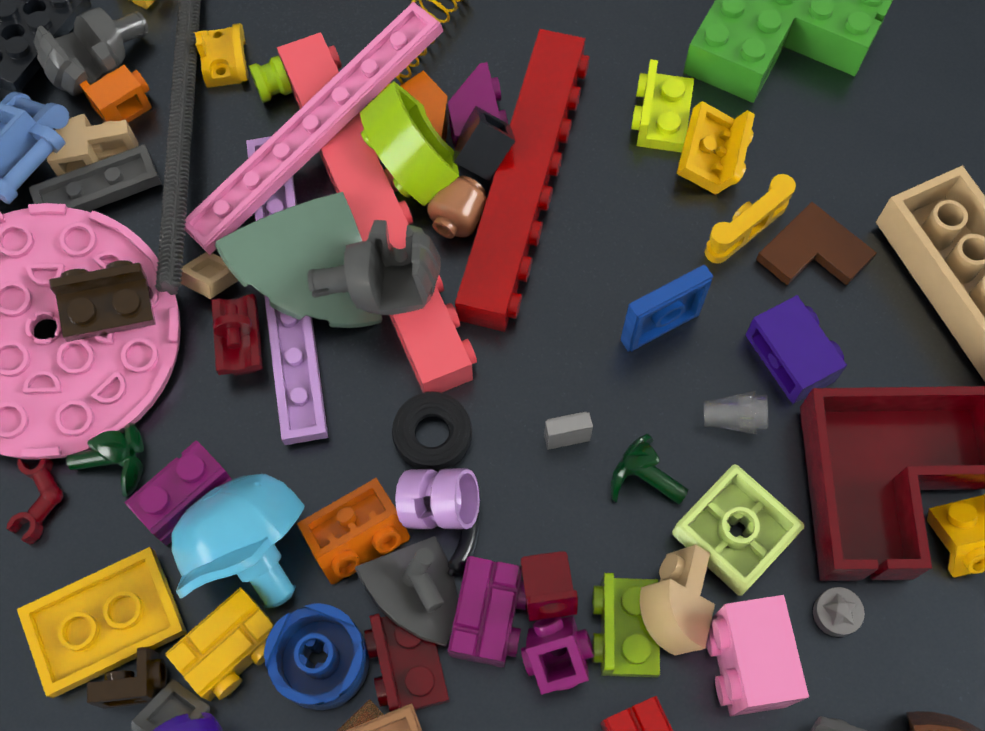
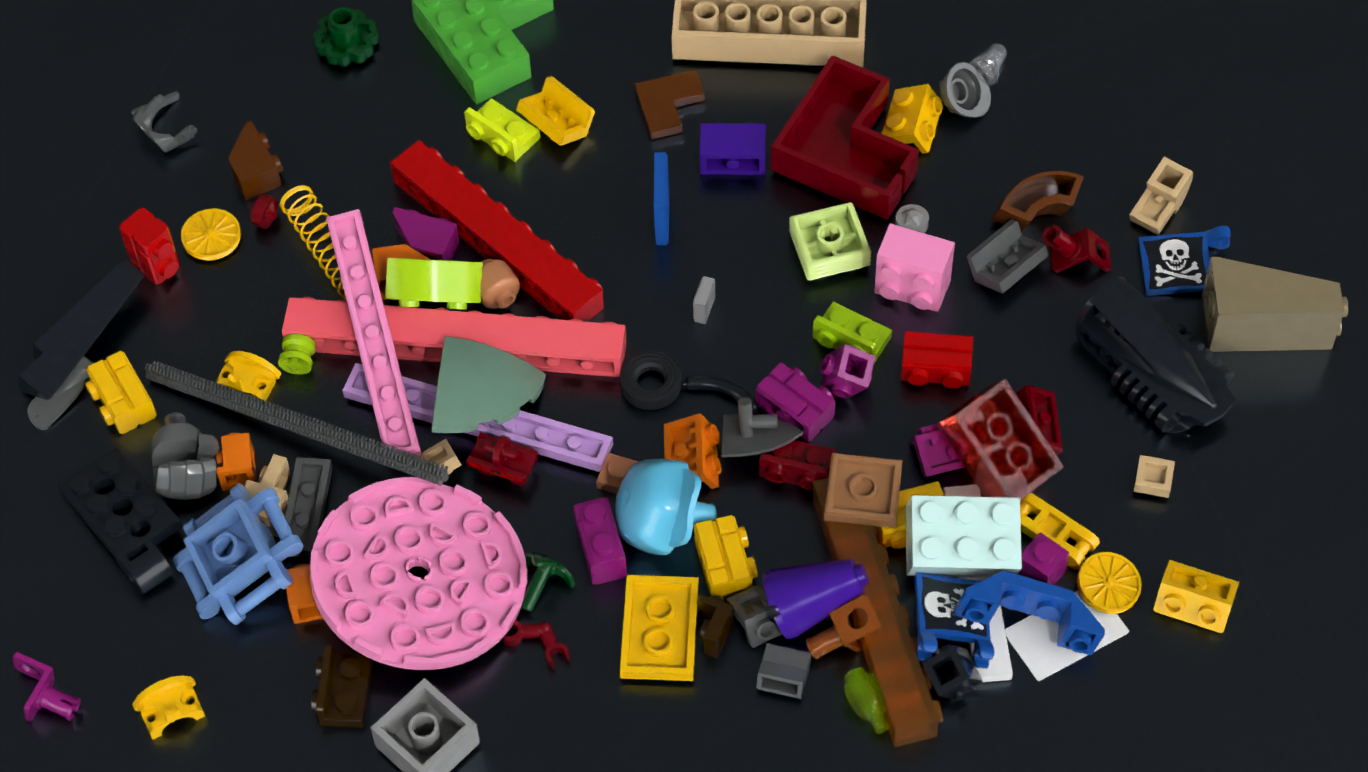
camera: 60 degrees left, 10 degrees down
dark brown bracket [49,260,156,342] -> none
blue brick [264,603,369,710] -> none
dark grey piece [308,220,441,315] -> none
lavender wheel [395,468,480,529] -> none
black brick [454,106,516,181] -> none
dark red bracket [521,551,578,621] -> none
dark green plant [611,434,688,504] -> none
tan brick [640,545,715,656] -> none
clear cone [704,390,768,435] -> none
yellow plate [705,174,796,263] -> none
none -> nougat plate [596,453,639,494]

